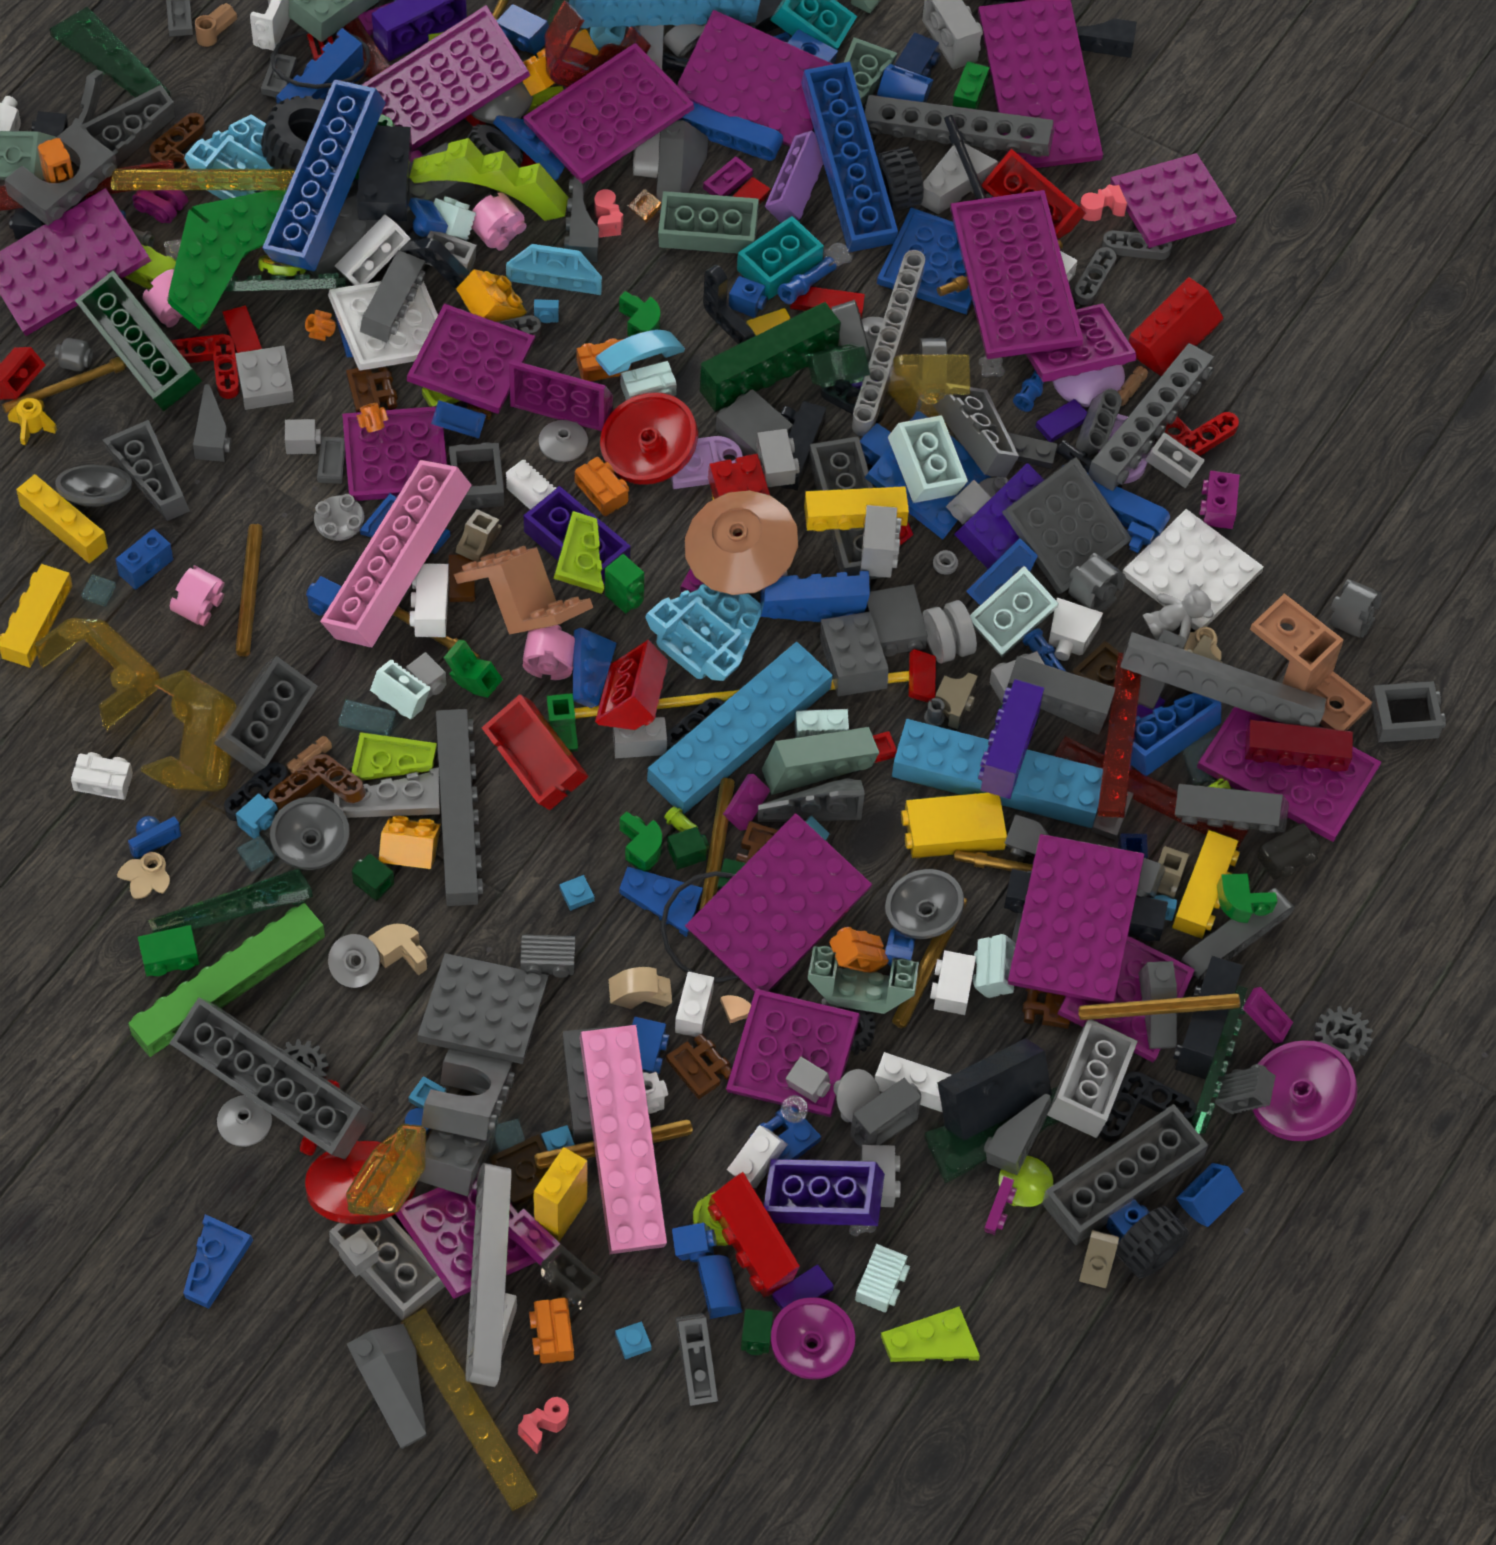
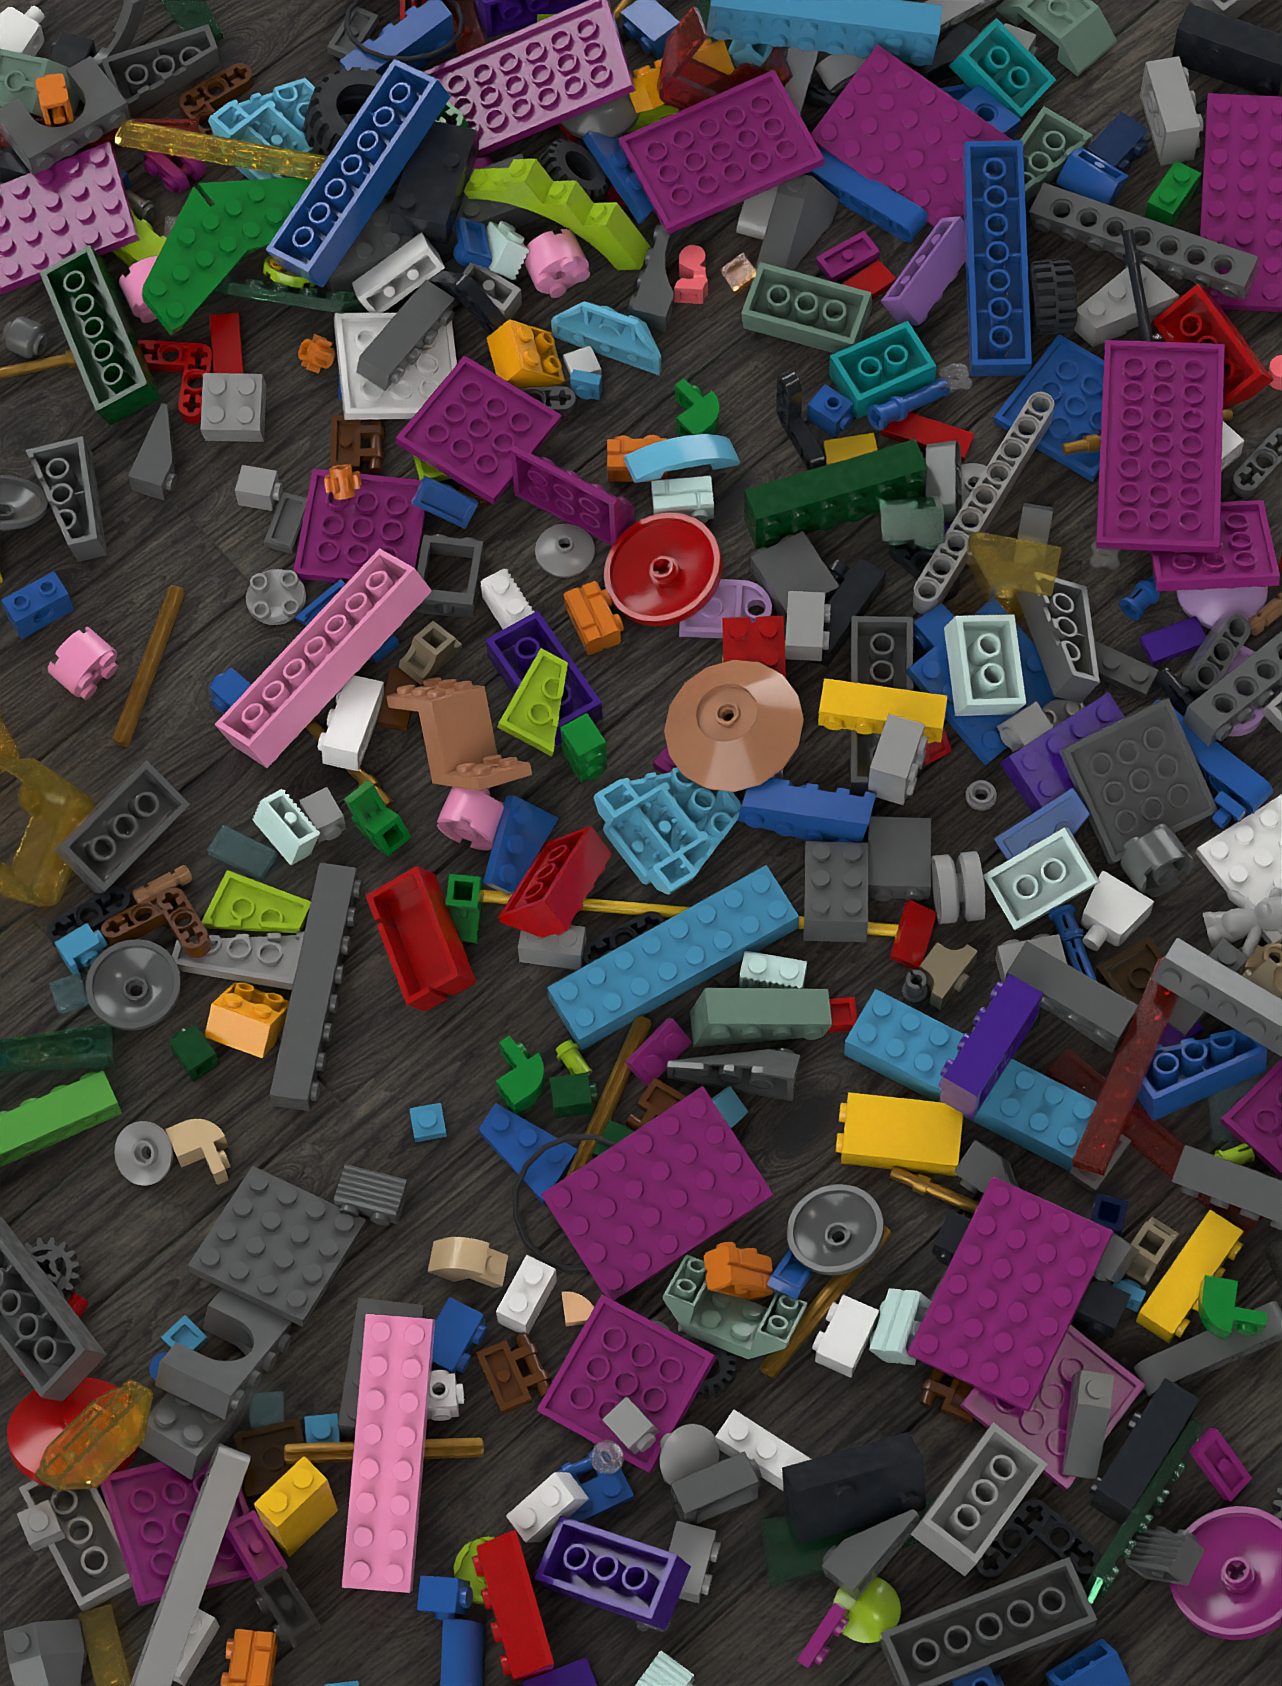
camera: 20 degrees right, 5 degrees up
pearl gold axle [1078,994,1240,1020] -> none
none -> white tile [563,346,601,376]

